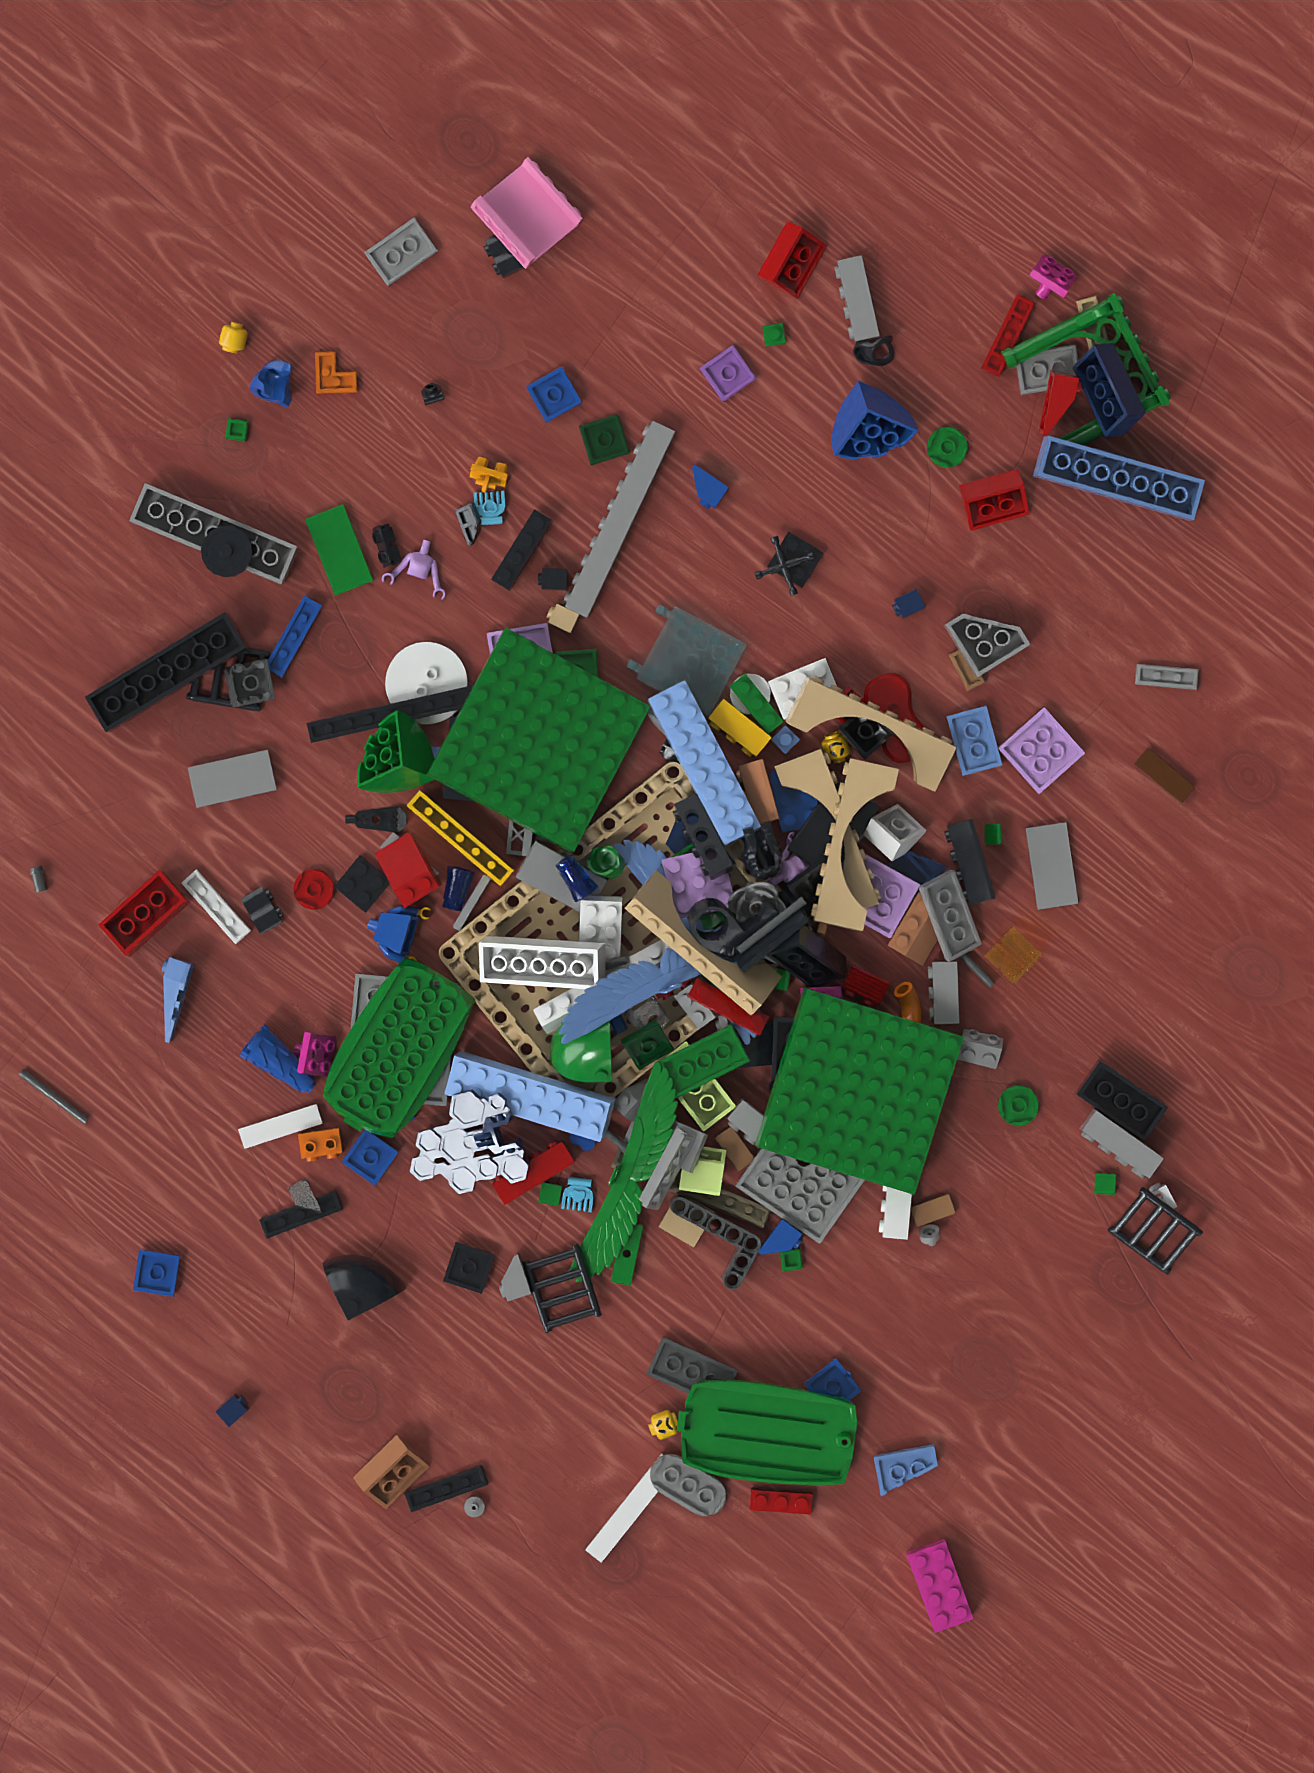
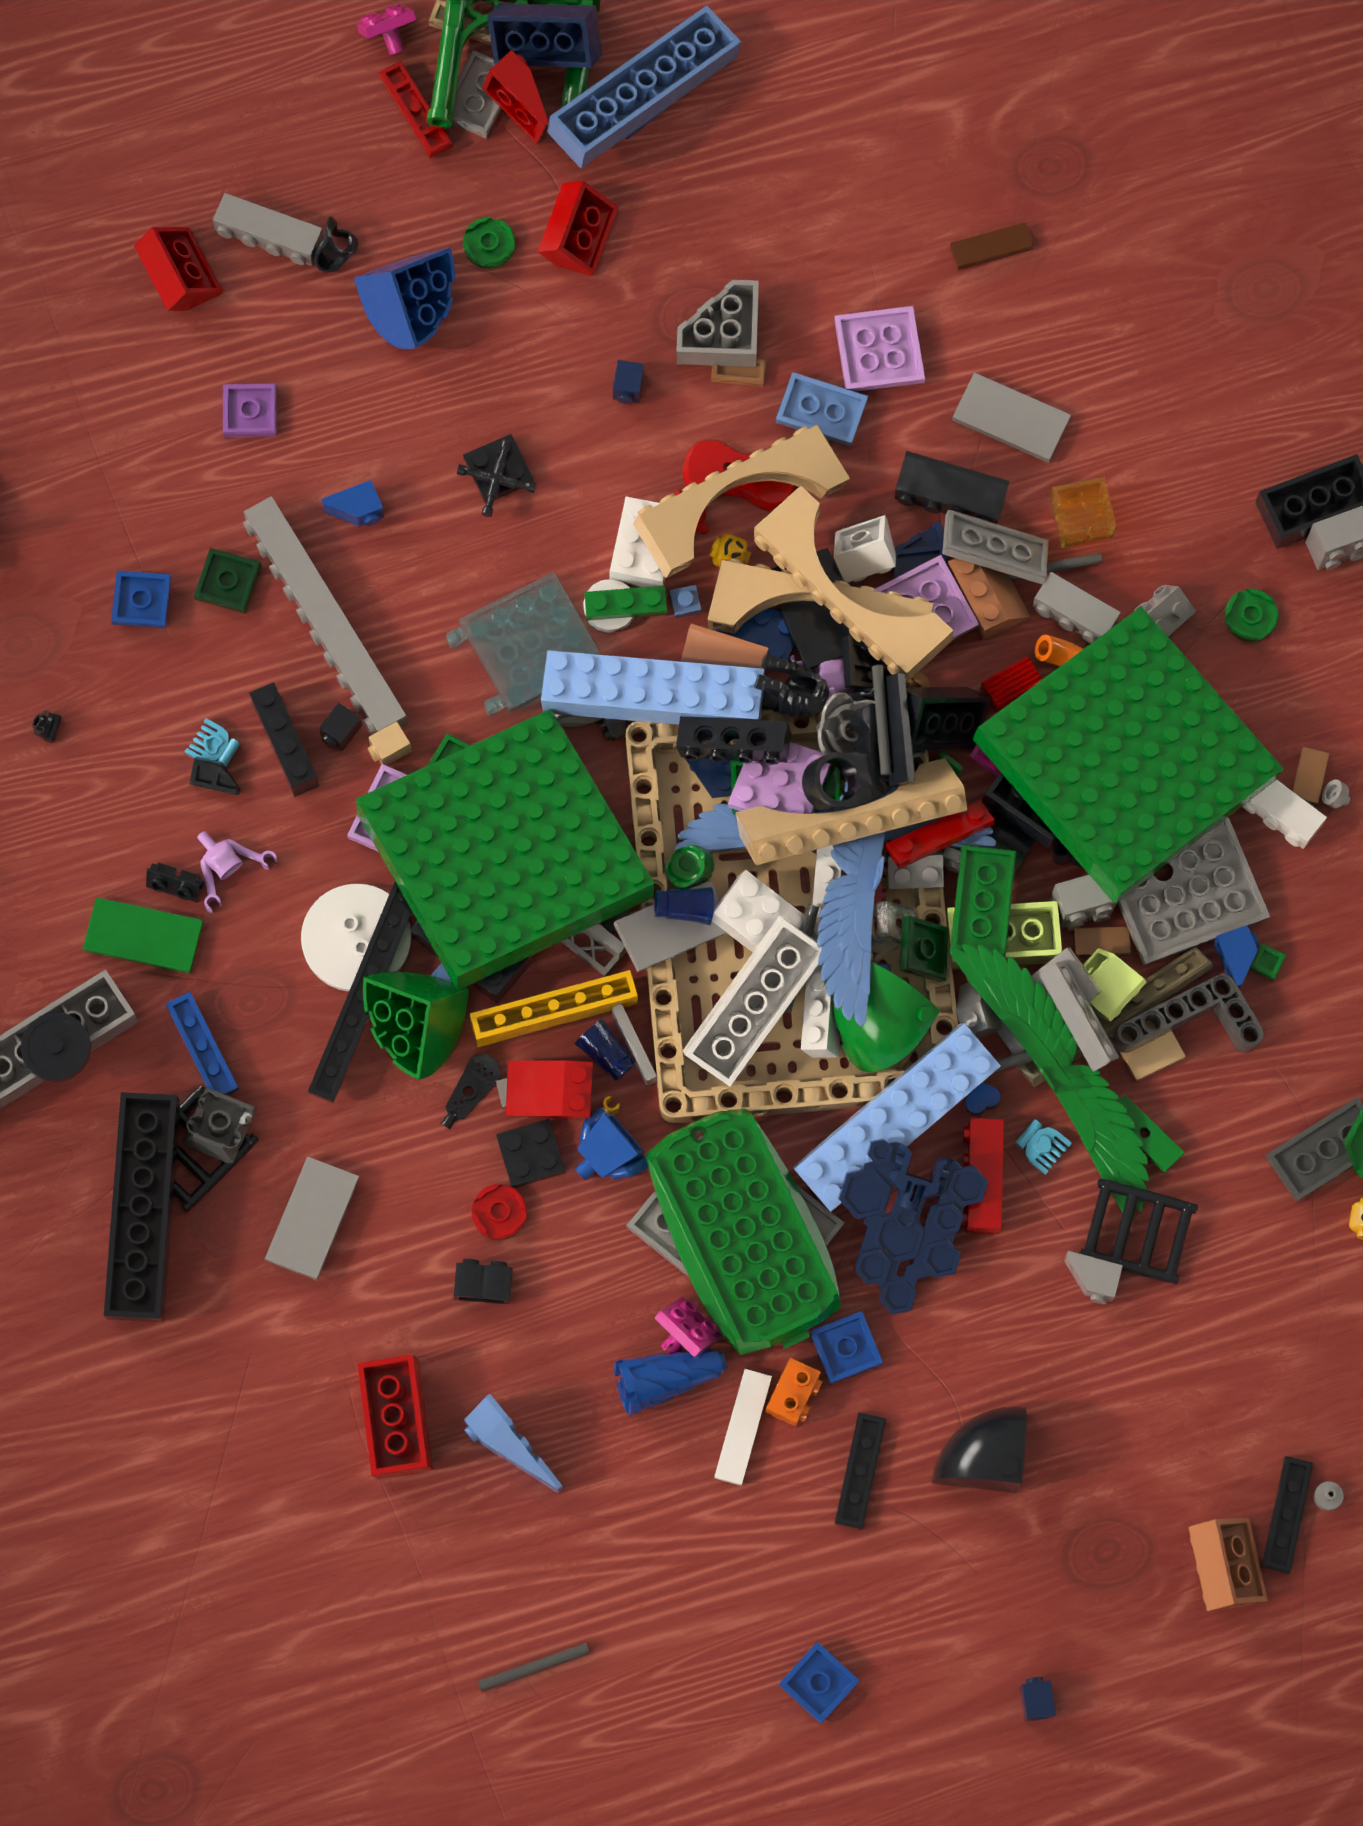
camera: 60 degrees left, 15 degrees down
dark grey pin [29,866,48,893] -> none
white tile [182,869,252,944] -> none
clear smoke tile [288,1178,322,1214] -> none
black plate [443,1242,495,1294] -> none
light orange hips [469,457,508,493] -> none
green tile [538,1182,562,1206] -> none
yellow brick [708,699,772,757] -> none
green plate [762,323,786,347] -> none
black slope [837,703,894,760] -> none
green slope [984,824,1002,845] -> none
light grey tile [1135,664,1199,690] -> none

